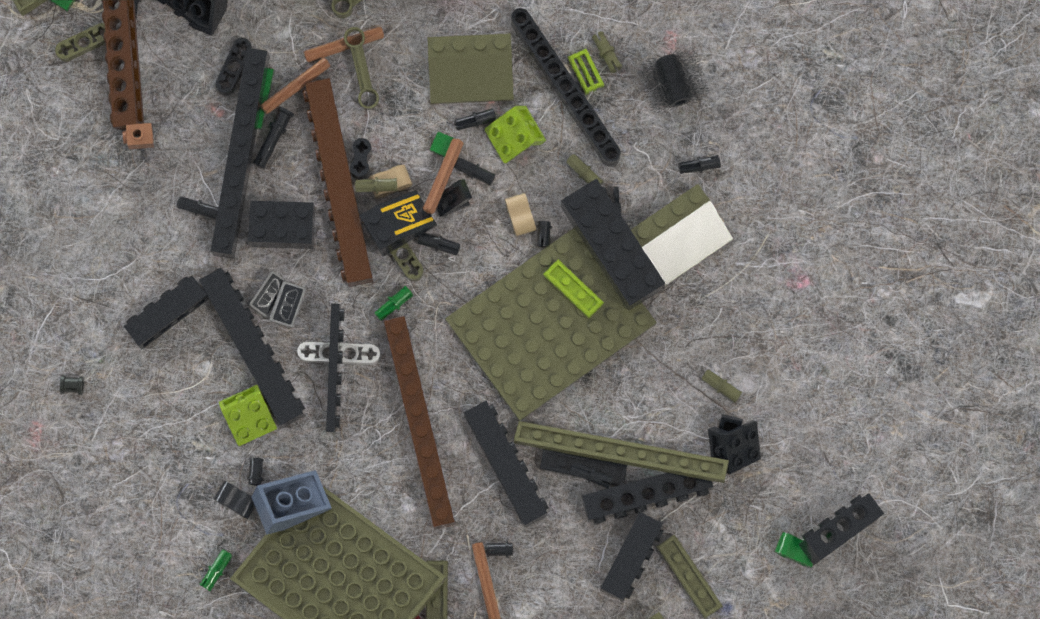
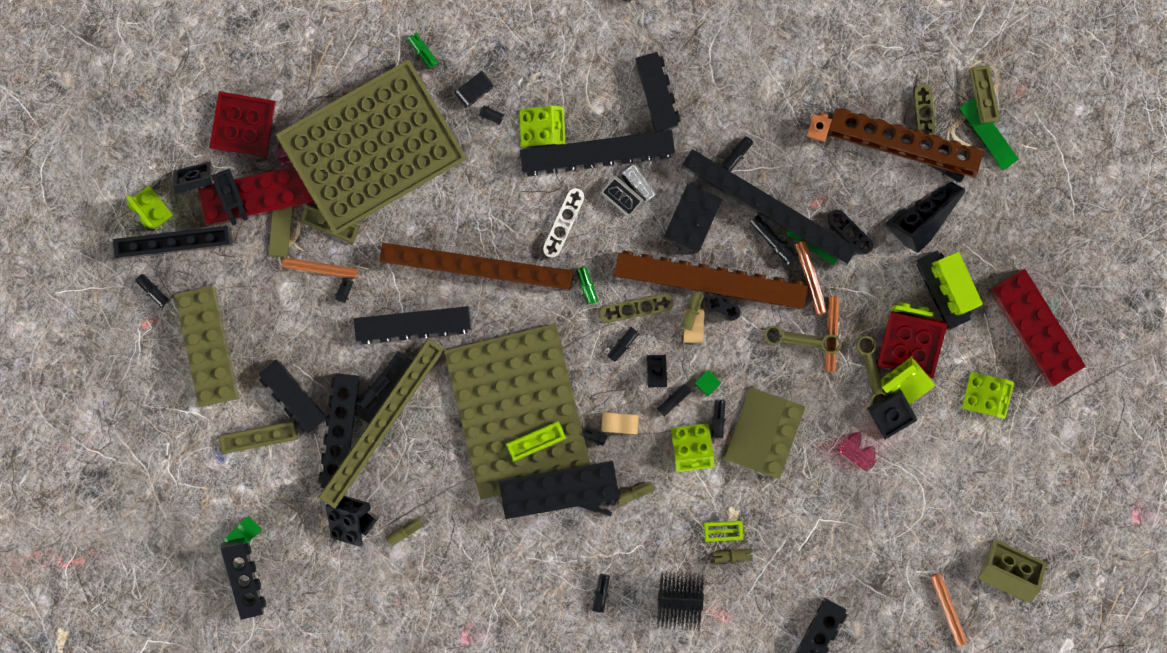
camera: 110 degrees right, 10 degrees up
sand blue slope [251,470,332,535] -> none
black plate [326,303,345,432] -> none
black slope [359,190,437,257] -> none
nougat axle [423,138,464,214] -> none
black beam [511,8,621,167] -> none
slope [631,184,733,286] -> none

